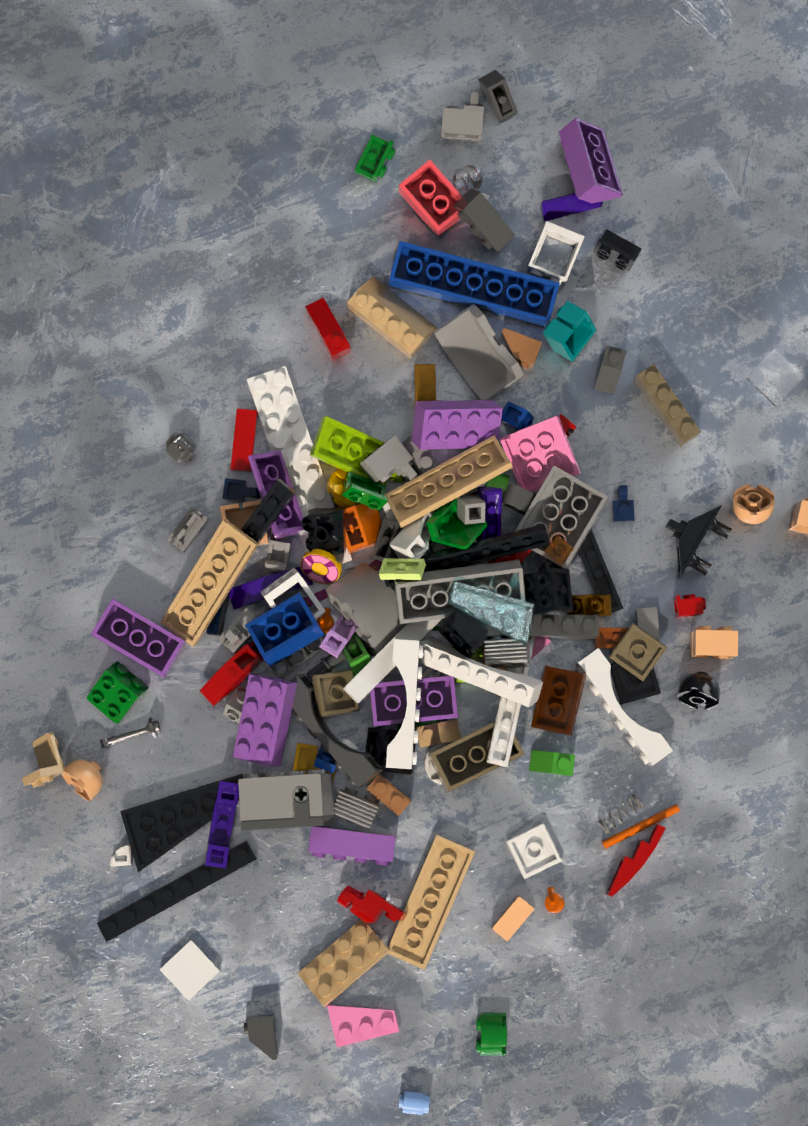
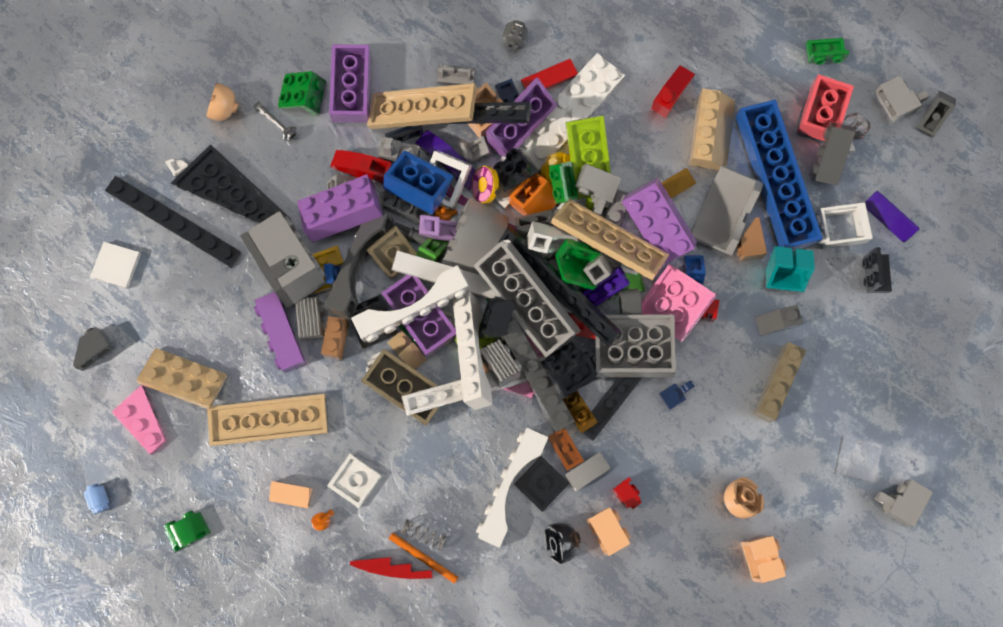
camera: 65 degrees right, 5 degrees down
tan bracket [22,732,64,788] -> none
dark purple slope [205,781,239,869] -> none
red plate [337,885,407,924] -> none
yellowish green plate [379,558,426,580] -> none
clear light blue wing [448,581,534,645] -> none
bright green slope [529,750,575,776] -> none
reddish brown plate [531,666,586,736] -> none
clear orange tile [544,535,574,565] -> none
medium lavender slope [559,118,623,203] -> none
dark tan tile [608,623,667,681] -> none
black connector [665,505,732,578] -> none

